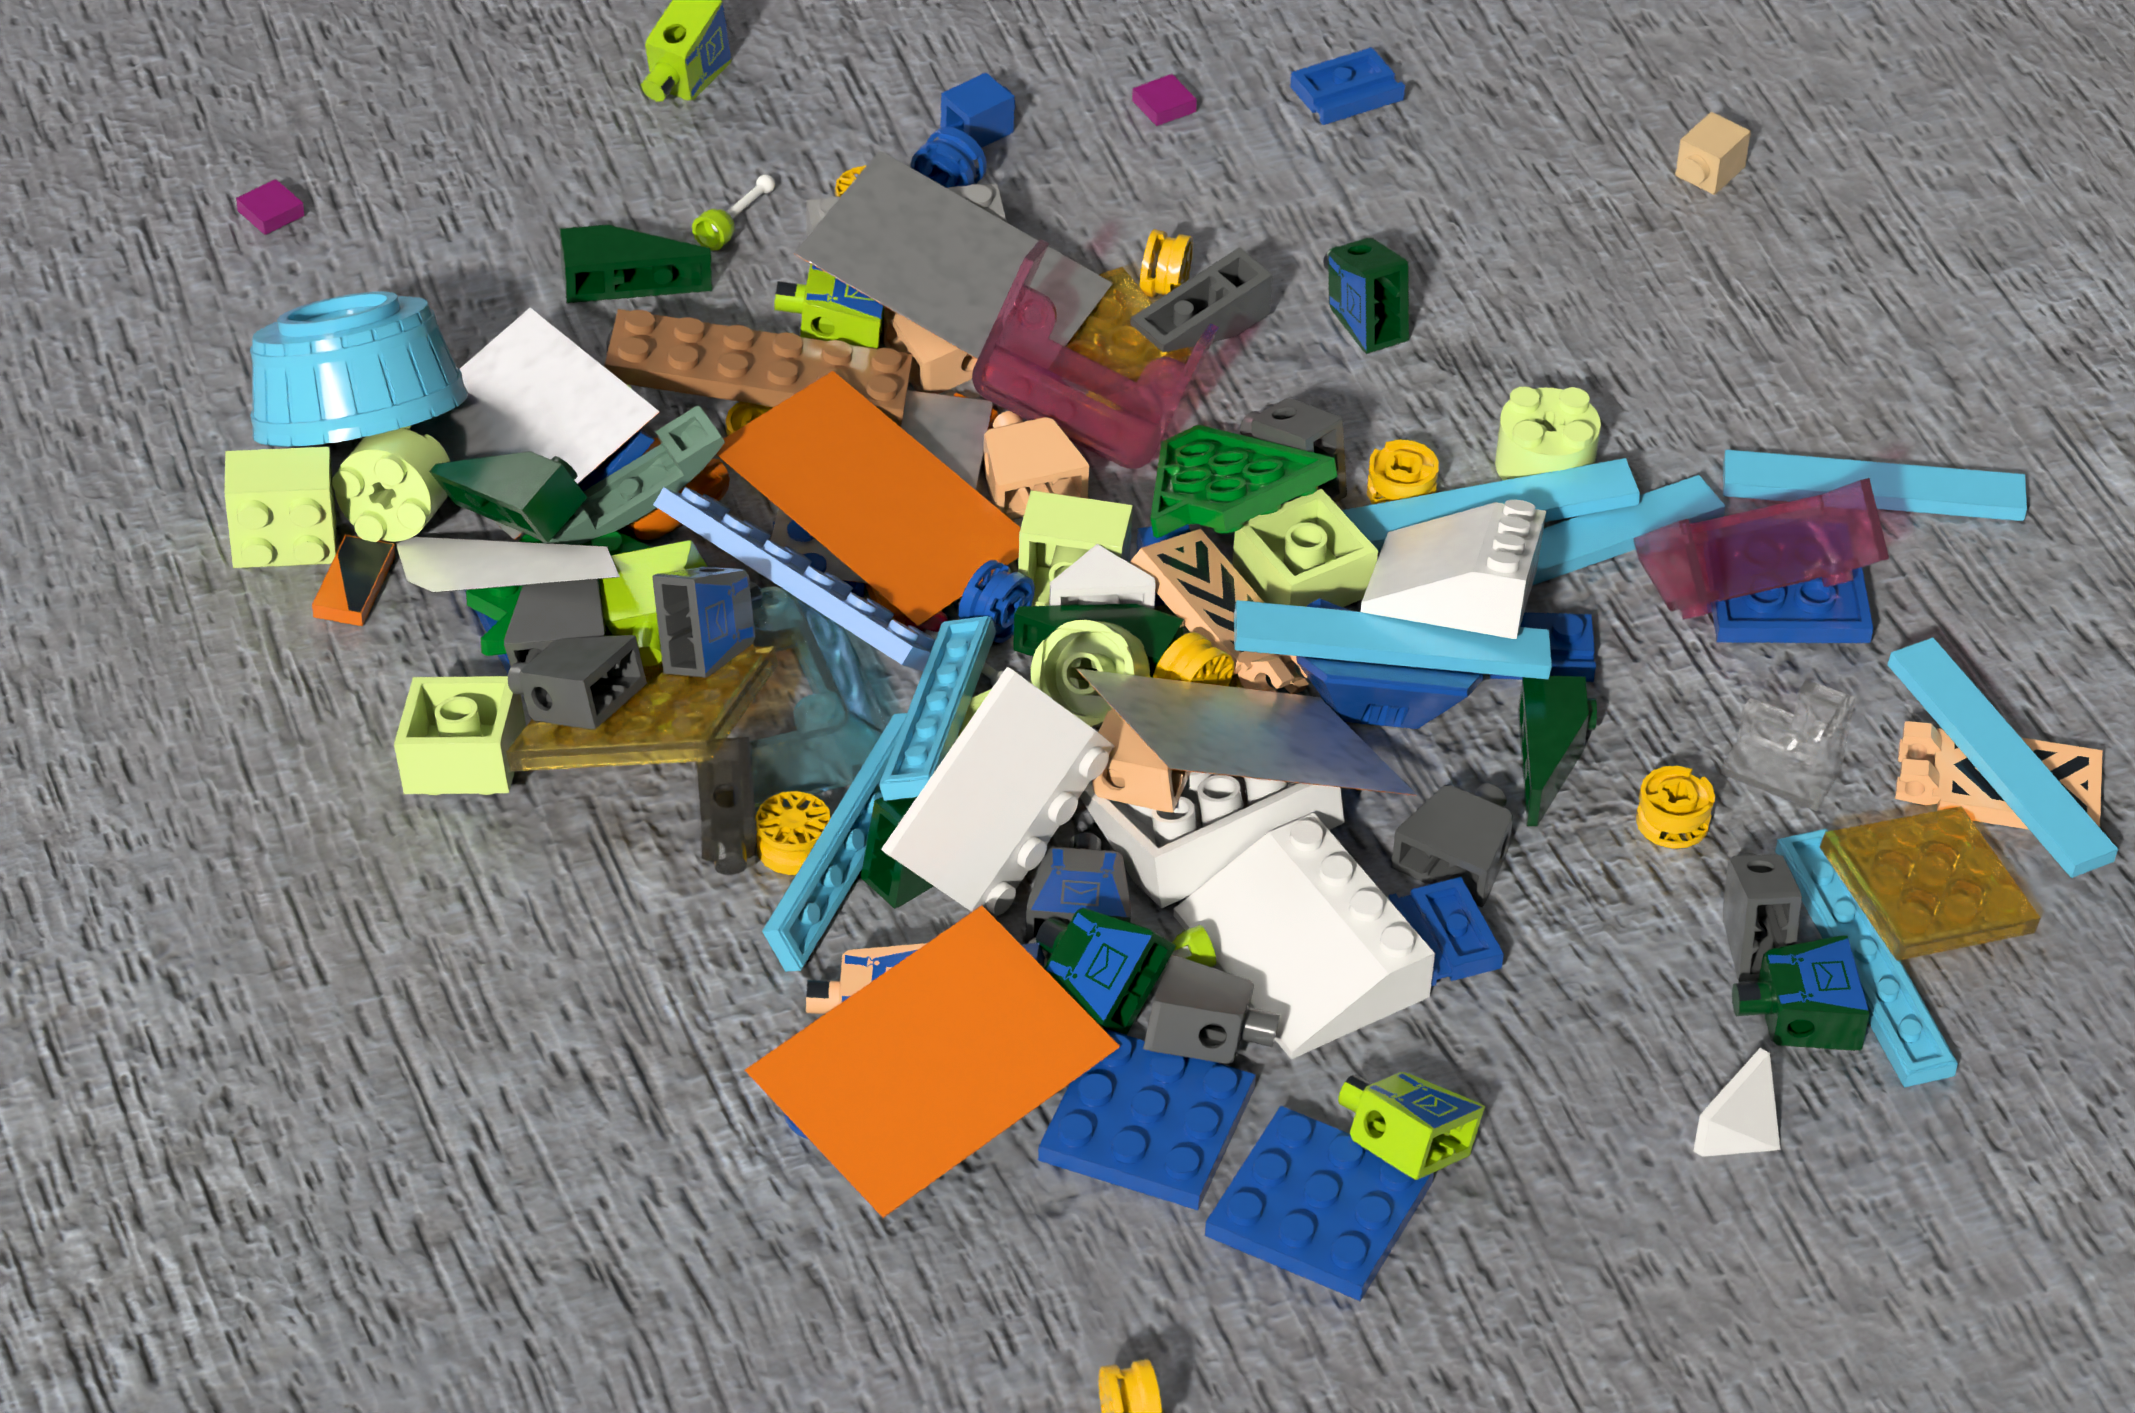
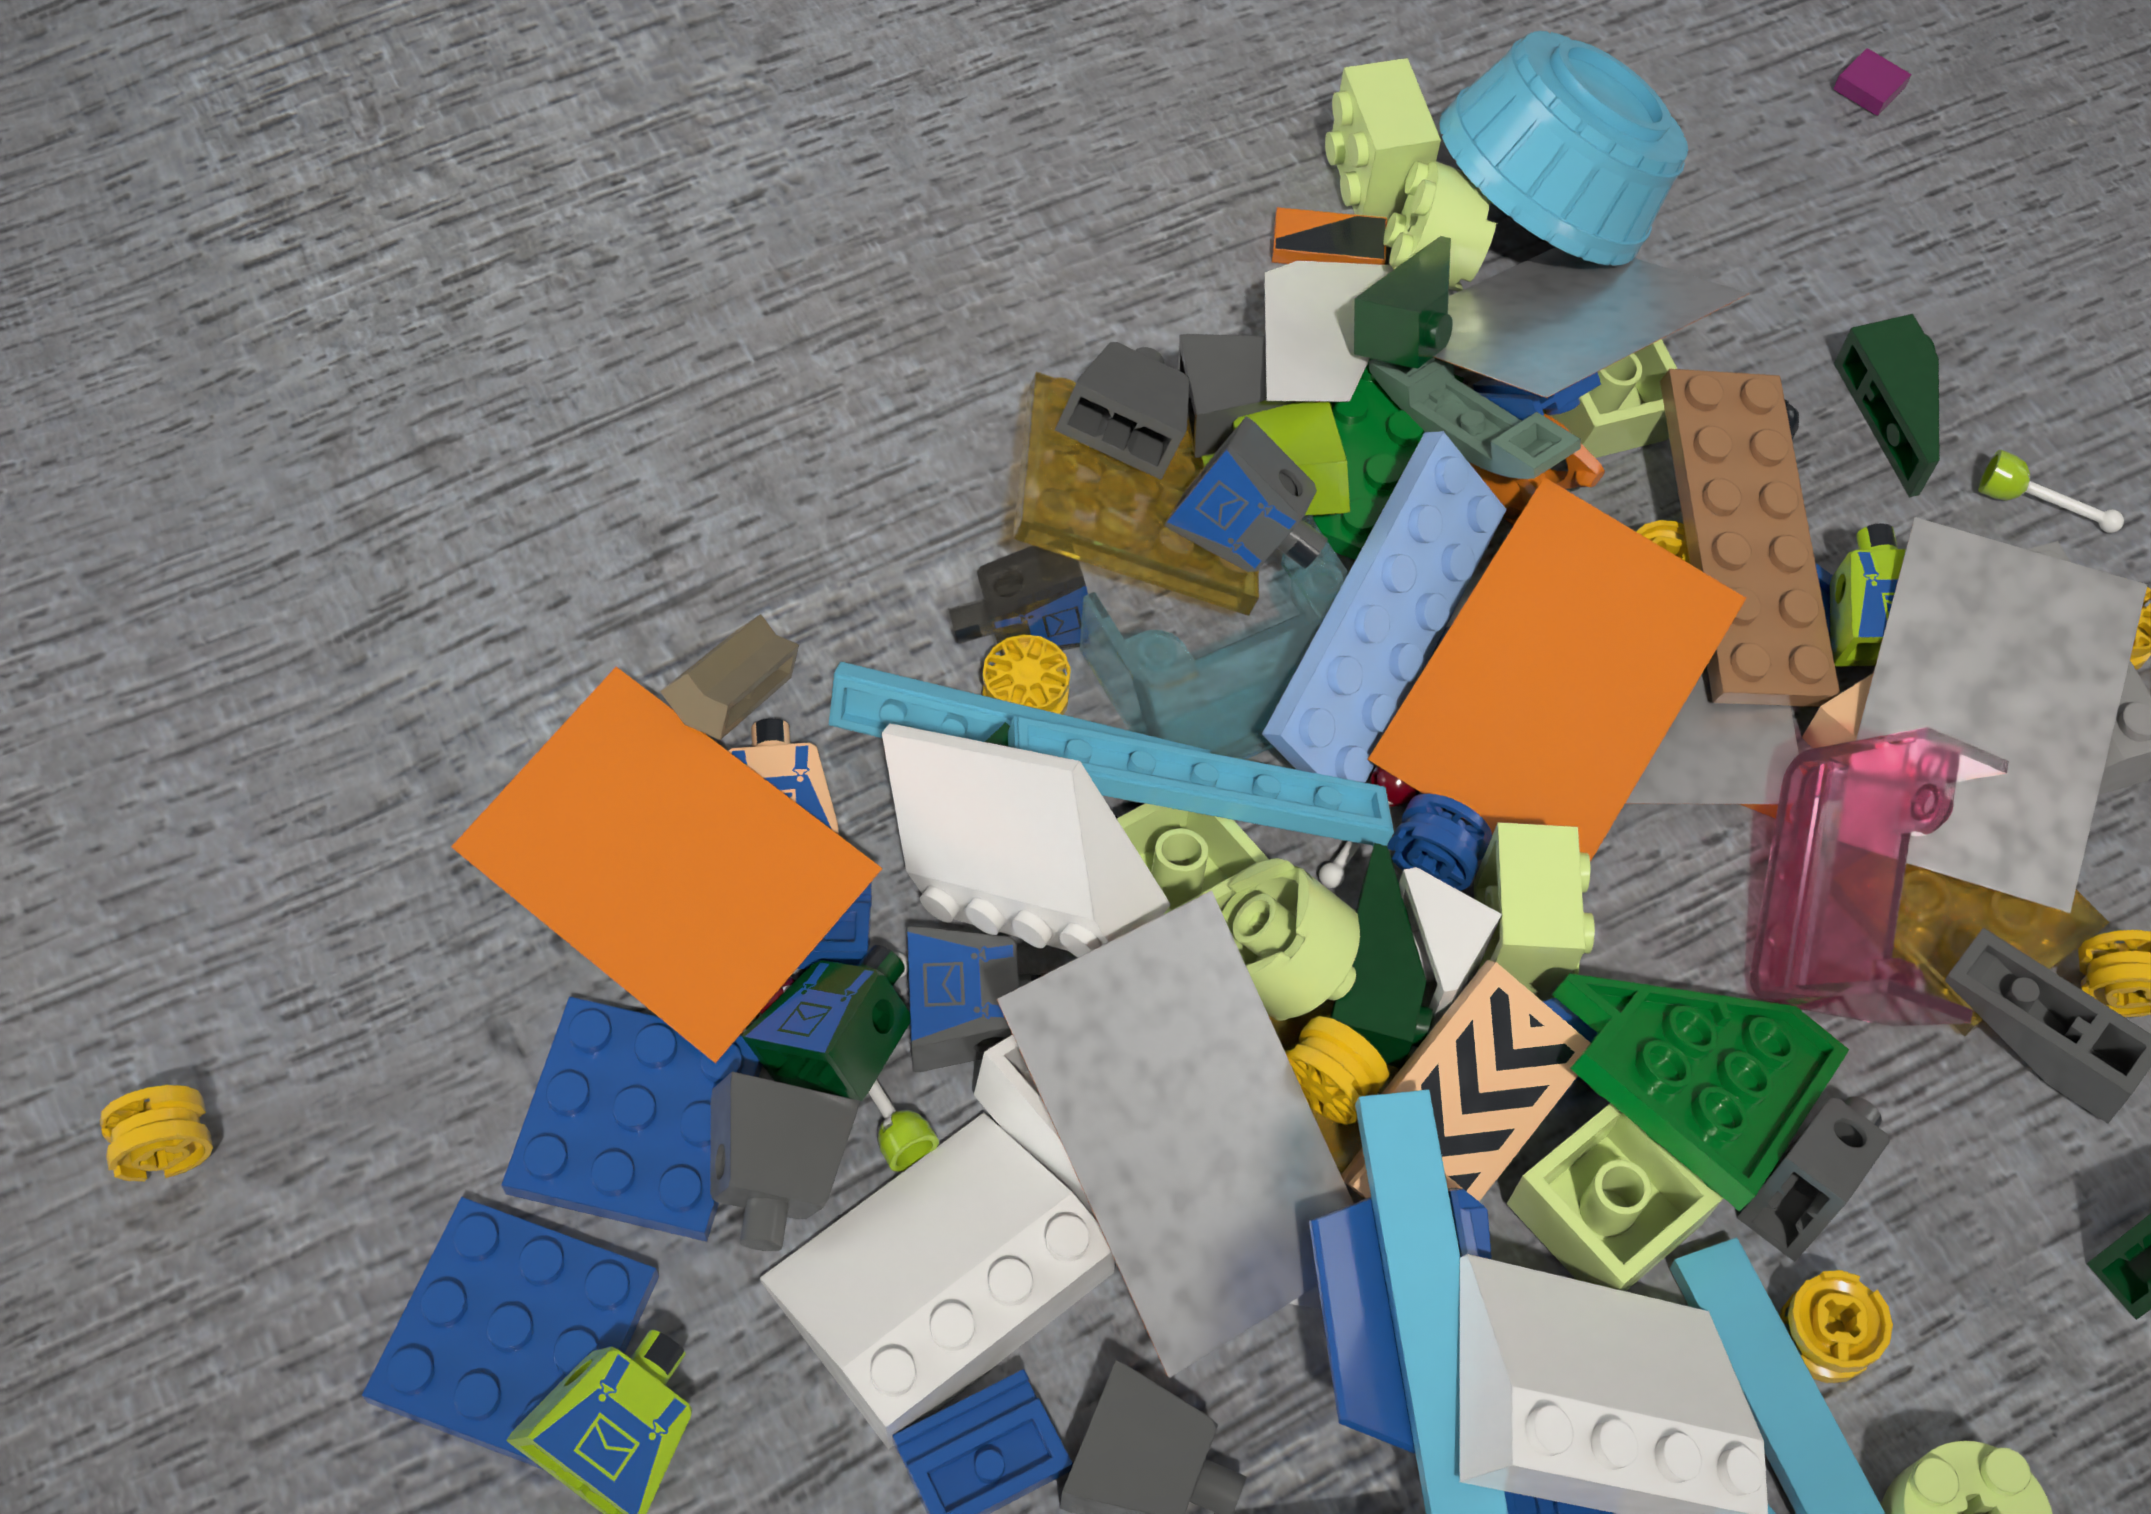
camera: 80 degrees right, 15 degrees up
yellowish green brick [394,676,526,795] -> none
light nougat torso [983,411,1089,519] -> none
none -> dark tan piece [660,614,799,740]

